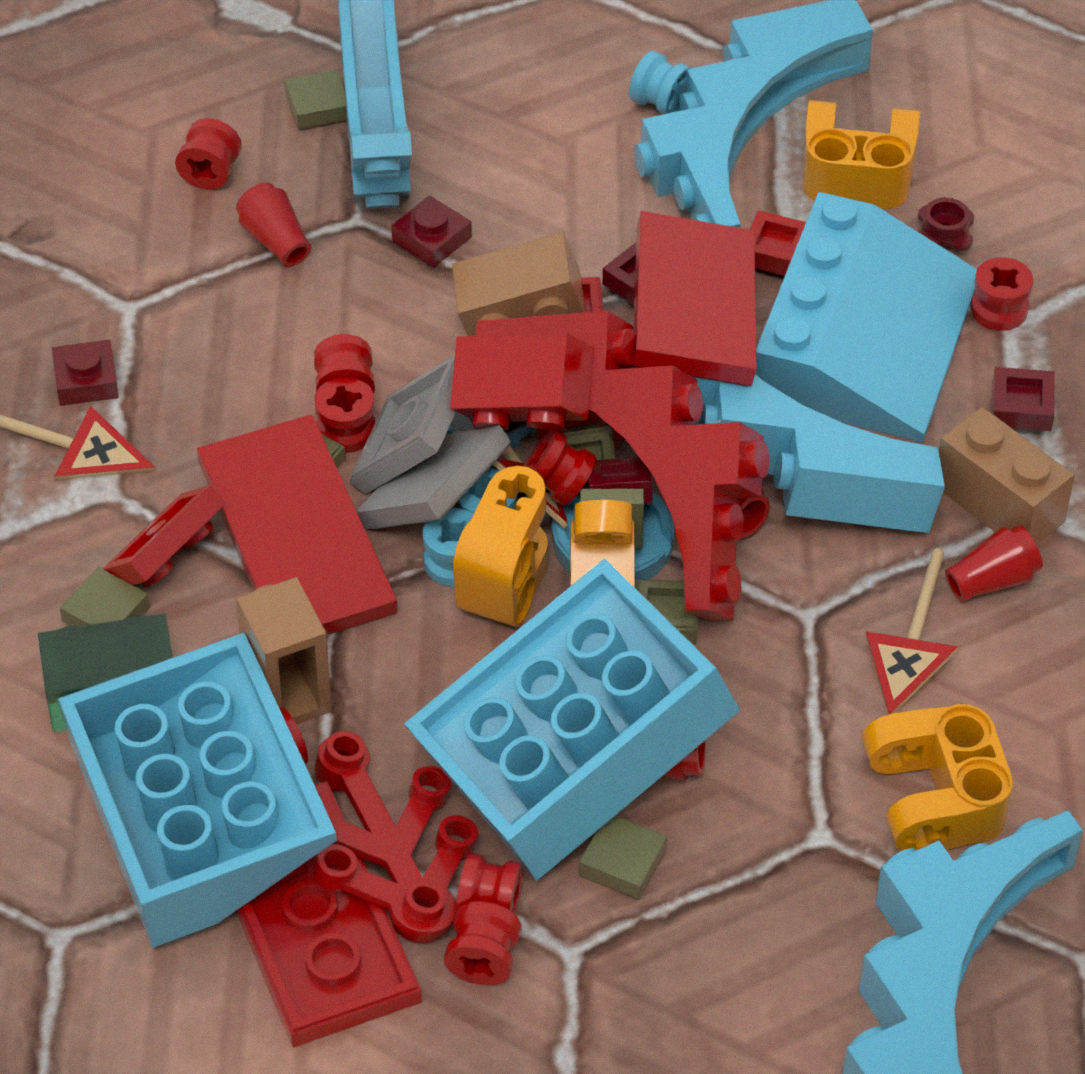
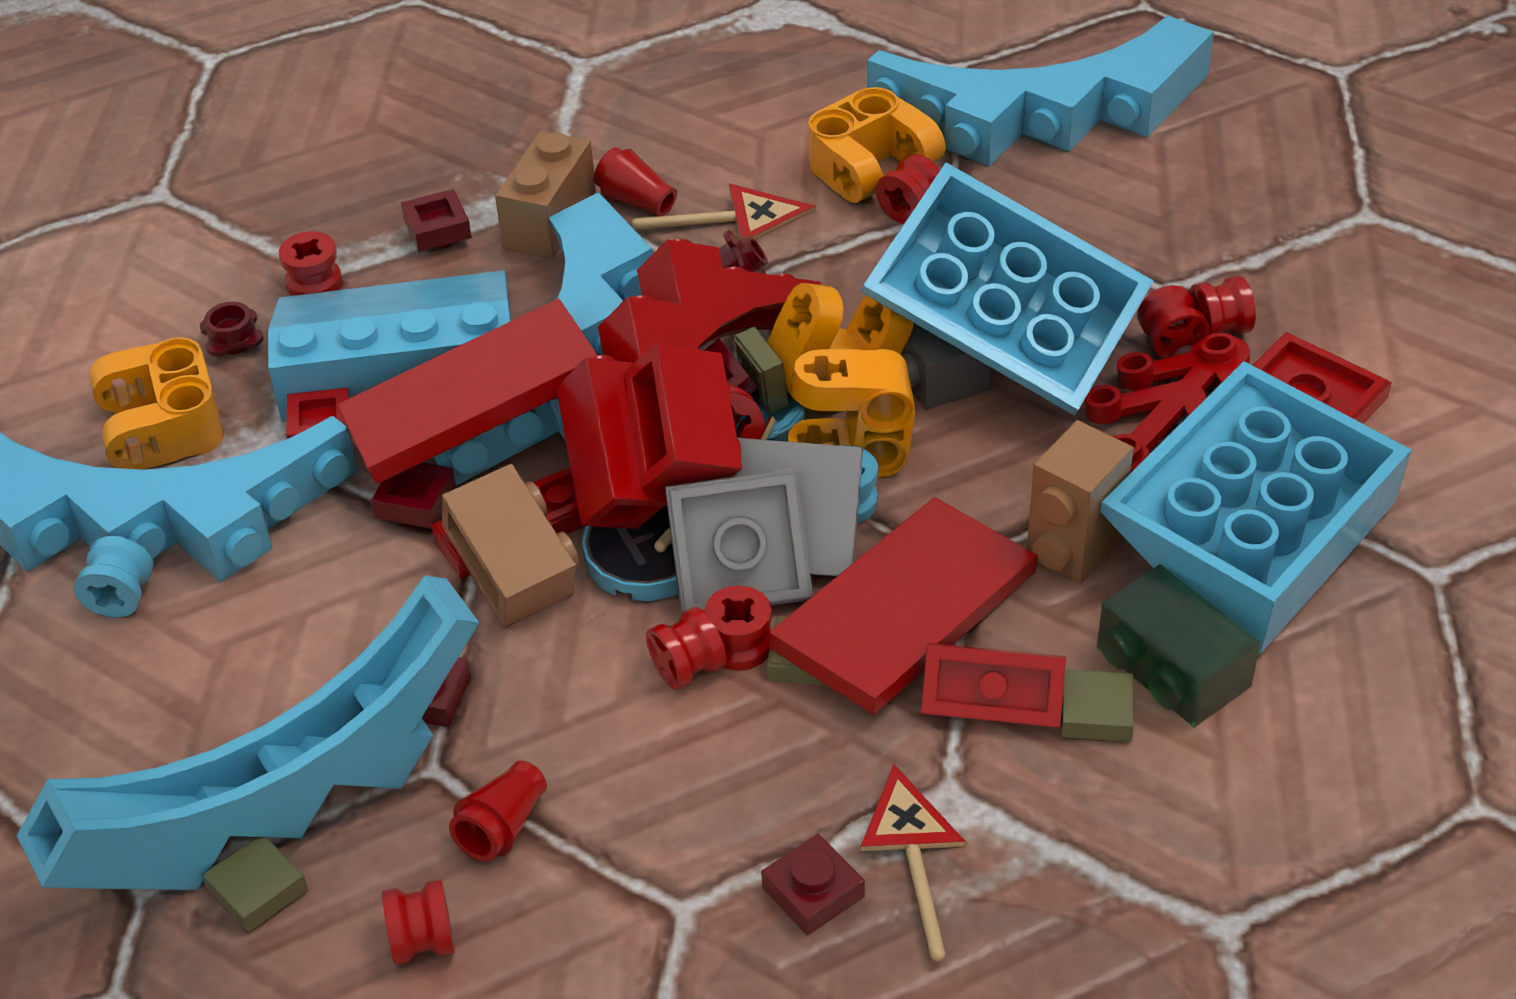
camera: 115 degrees left, 5 degrees down
none -> dark red plate [719,230,768,274]
none -> red wheel [876,154,940,224]

